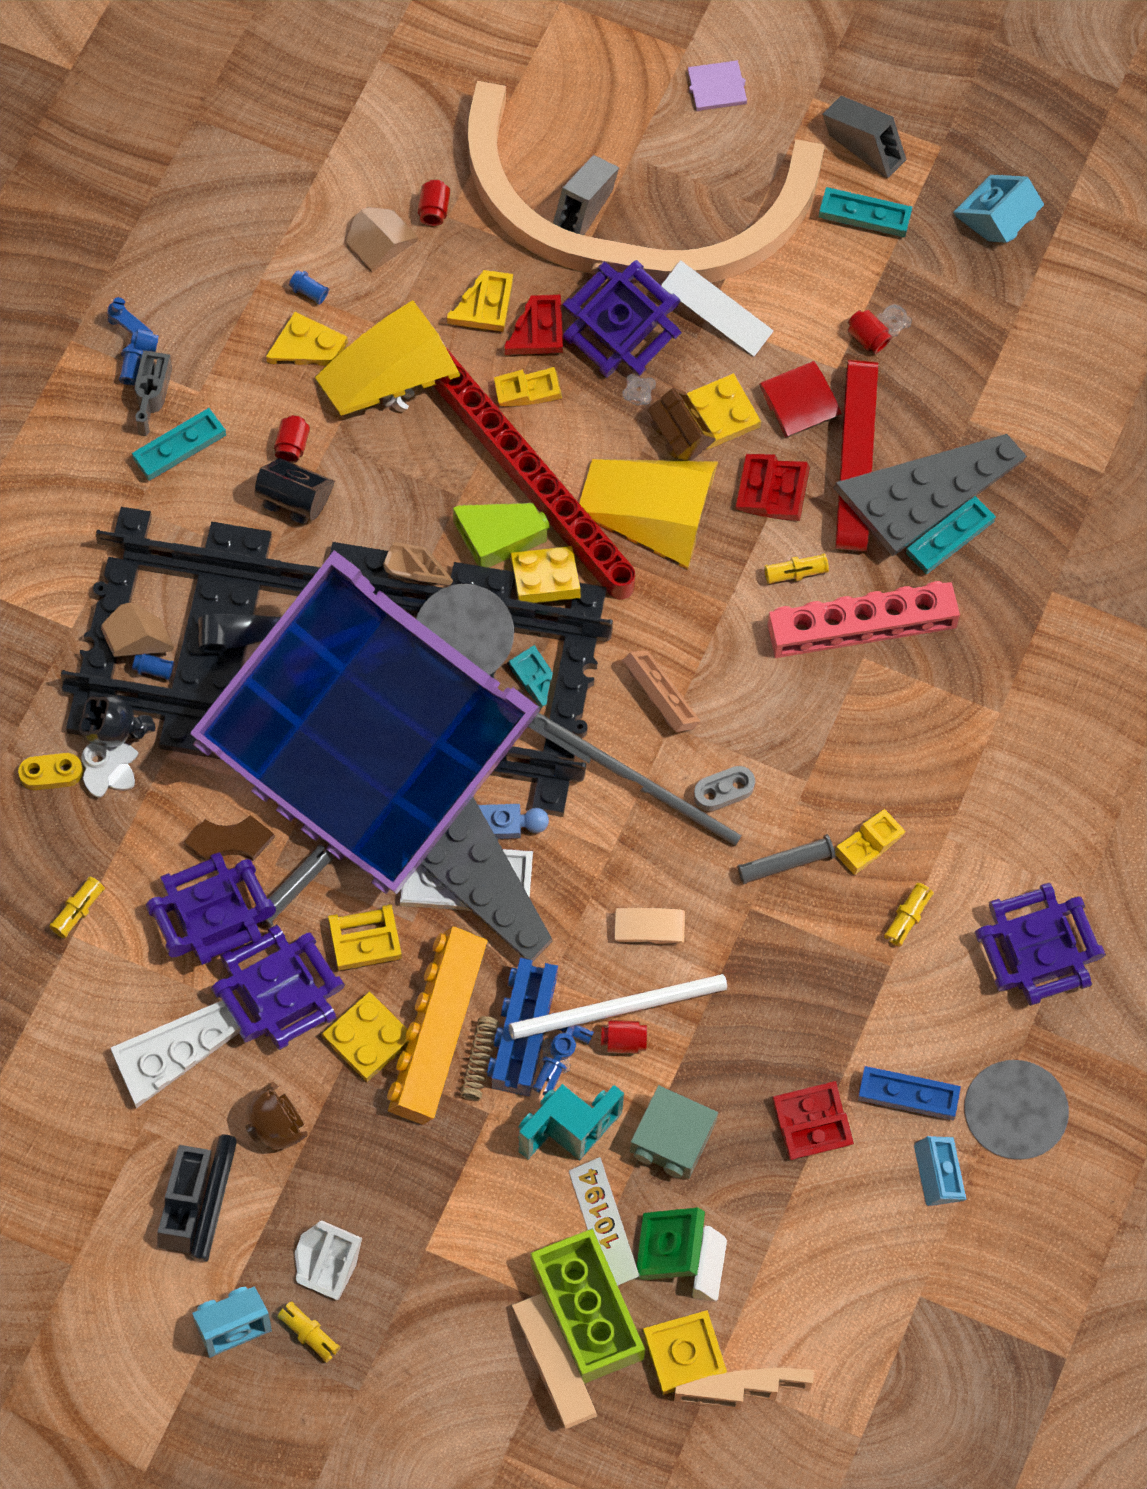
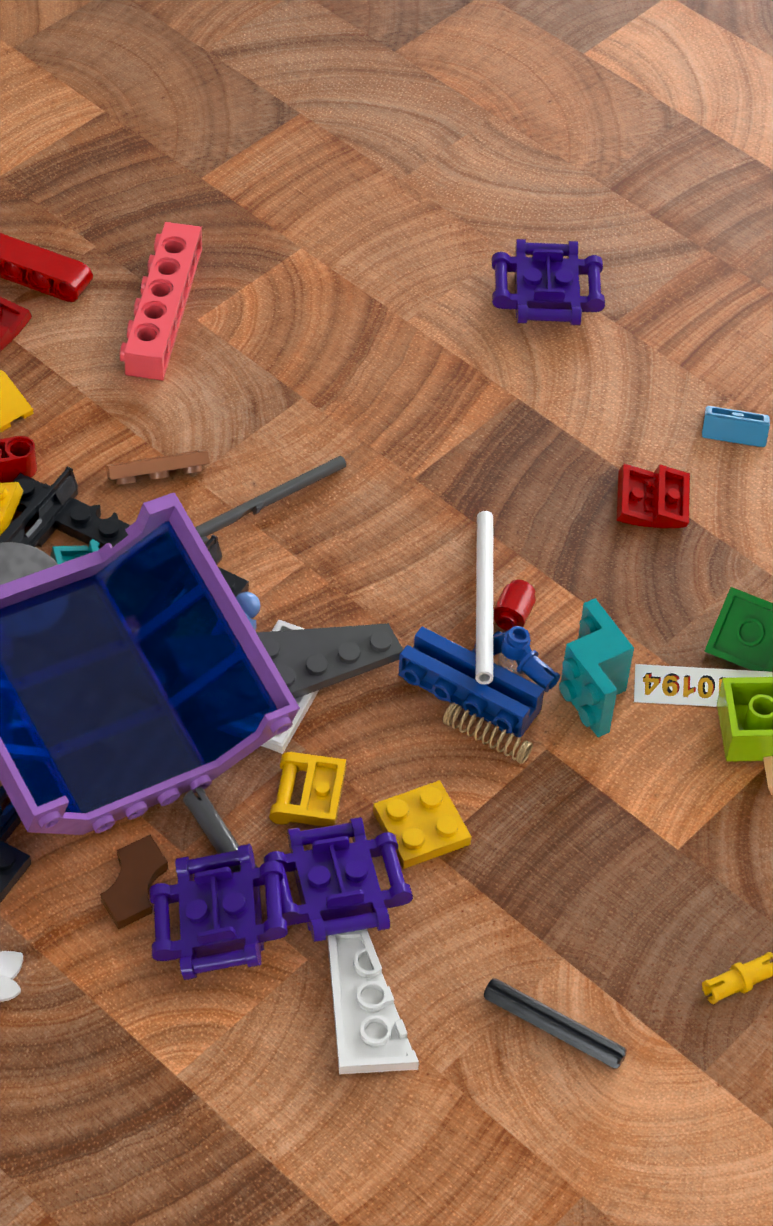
camera: 70 degrees left, 15 degrees down
yellow pin [49,876,105,938] -> none
black slope [157,1145,211,1253] -> none
medium azure slope [192,1286,272,1358] -> none
reddish brown cylinder [245,1082,308,1149] -> none
white slope [295,1221,362,1300] -> none
light orange brick [387,926,488,1125] -> none
light nougat slope [615,908,685,944] -> none
sand green brick [630,1085,718,1179] -> none
light grey plate [694,766,755,811] -> none
dark grey pin [737,834,835,884] -> none
yellow pin [764,553,829,585] -> none
dark grey wing [833,434,1027,556] -> none
yellow slope [834,809,906,875] -> none
blue plate [858,1066,961,1121] -> none
yellow pin [884,883,934,947] -> none
teal plate [906,496,996,575] -> none
flat silver sticker [965,1060,1069,1159] -> none

